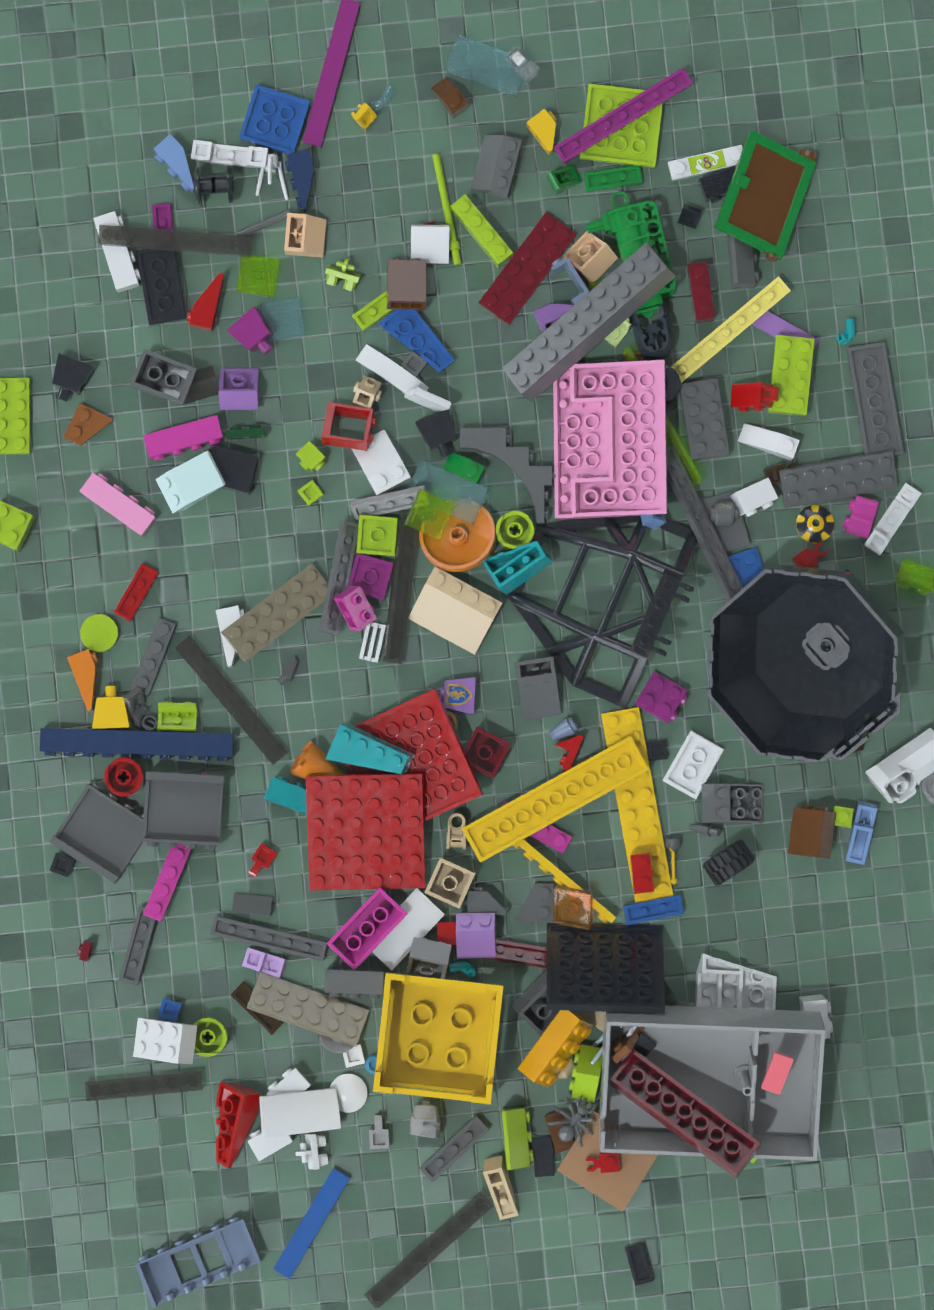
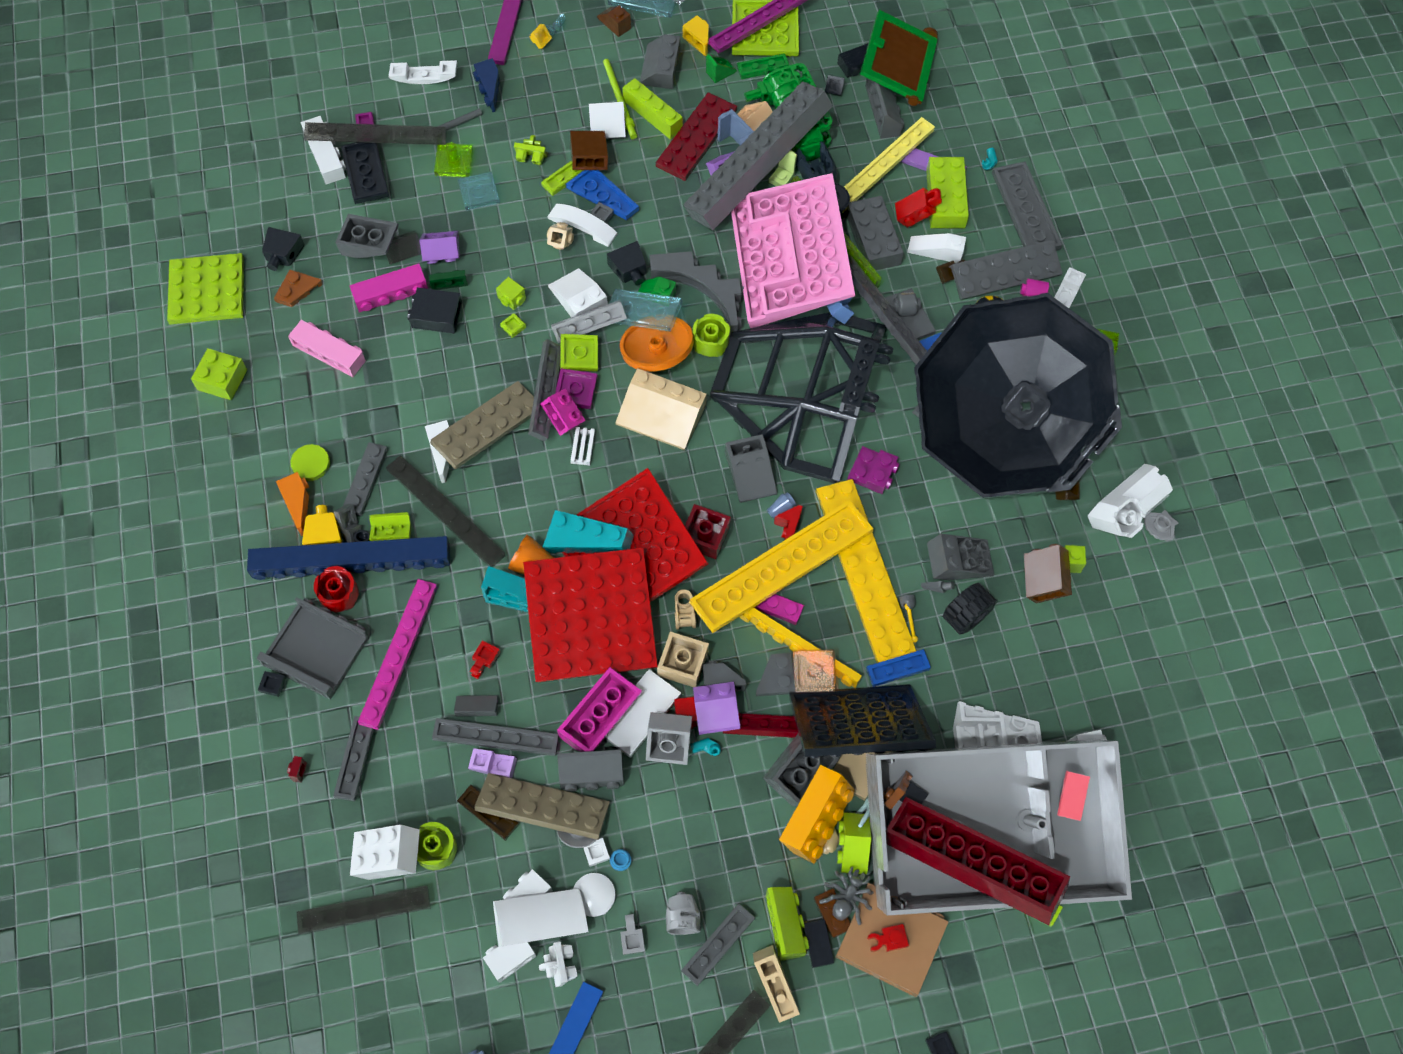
camera: 10 degrees left, 20 degrees down
red tile [113,563,159,622] -> none
dark grey panel [142,772,224,850] -> none
medium blue slope [154,134,195,194] -> none
light aqua slope [156,451,226,513] -> none
blue plate [158,998,182,1022] -> none
red slope [187,273,225,332] -> none
black hose [194,165,234,205] -> none
red wedge [216,1081,261,1168] -> none
magenta torso [227,306,273,355] -> none
blue plate [239,84,311,154] -> none
white plant [255,154,289,200] -> none
dark grey bar [277,656,298,685] -> none
light nougat slope [284,213,327,258] -> none
red window [322,402,376,451] -> none
yellow piece [373,972,503,1104] -> none
clear smoke plate [382,510,420,664] -> none
white tile [404,387,451,412] -> none
clear neon green tile [404,489,455,540] -> none
torso [433,677,476,715] -> none
teal wedge [483,541,553,595] -> none
red brick [630,853,654,894] -> none
black tile [647,740,668,761] -> none
white tile [662,731,724,800] -> none
plate [667,145,743,181] -> none
dark red brick [687,261,715,324] -> none
white brick [730,478,778,517] -> none
medium blue slope [845,800,878,865] -> none

